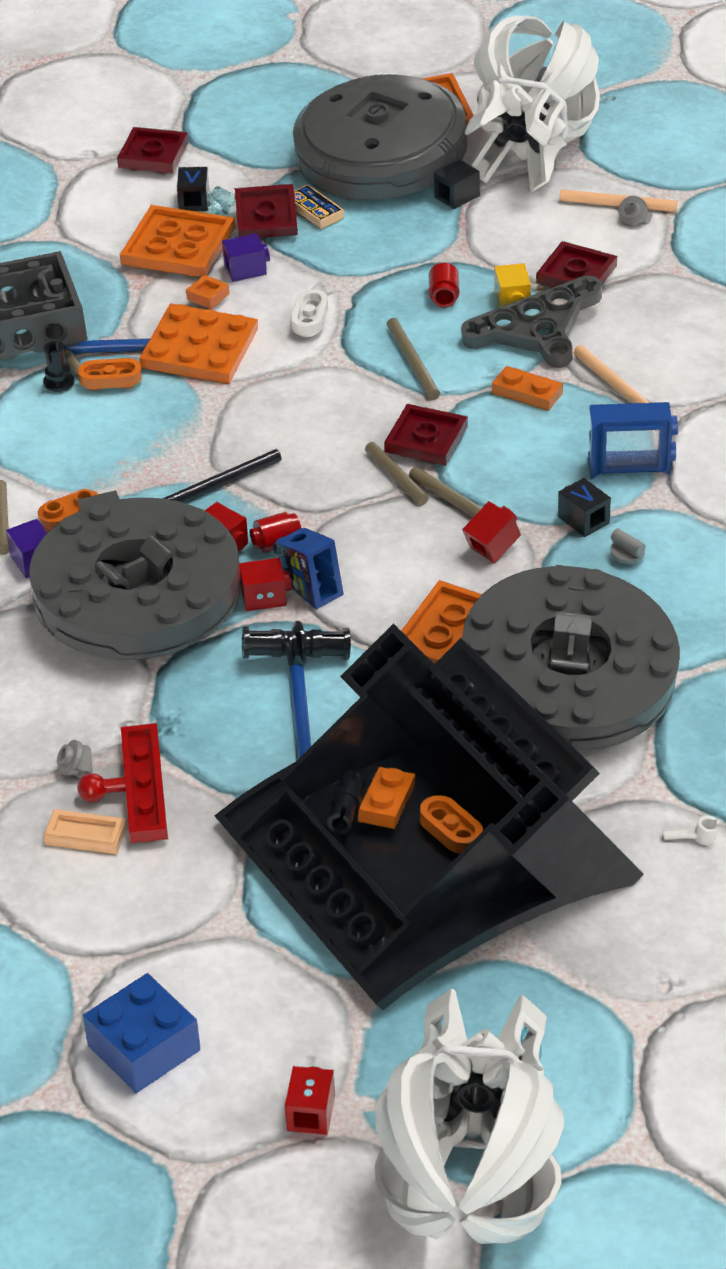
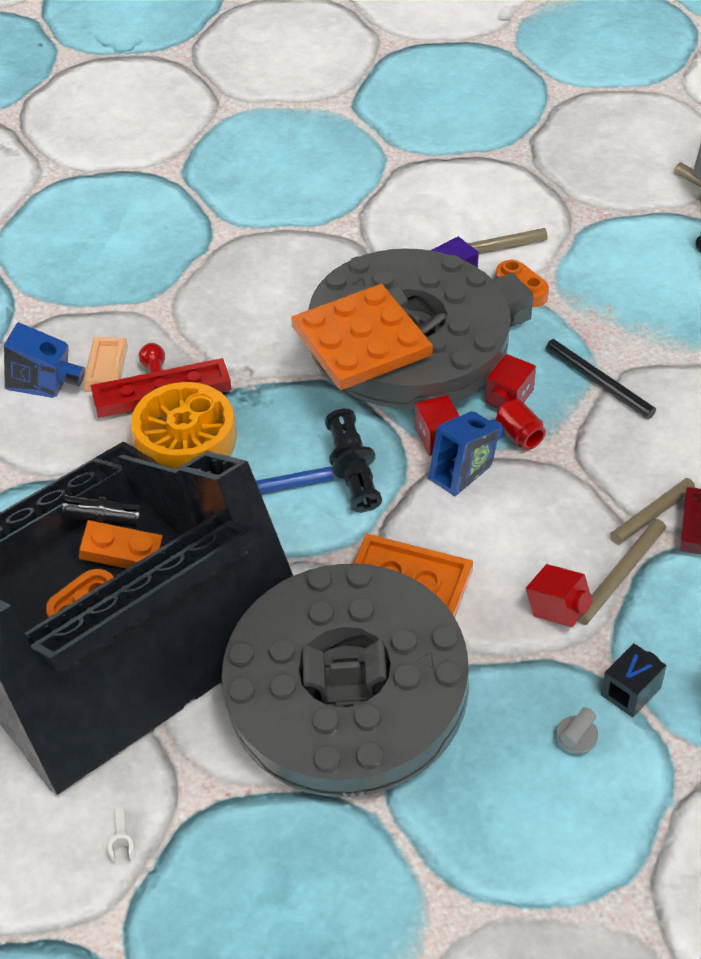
camera: 80 degrees right, 5 degrees up
light grey plate [57,740,93,779] -> none
none -> blue torso [4,322,85,398]
none -> light orange piece [131,382,237,469]
none -> orange plate [291,283,433,391]

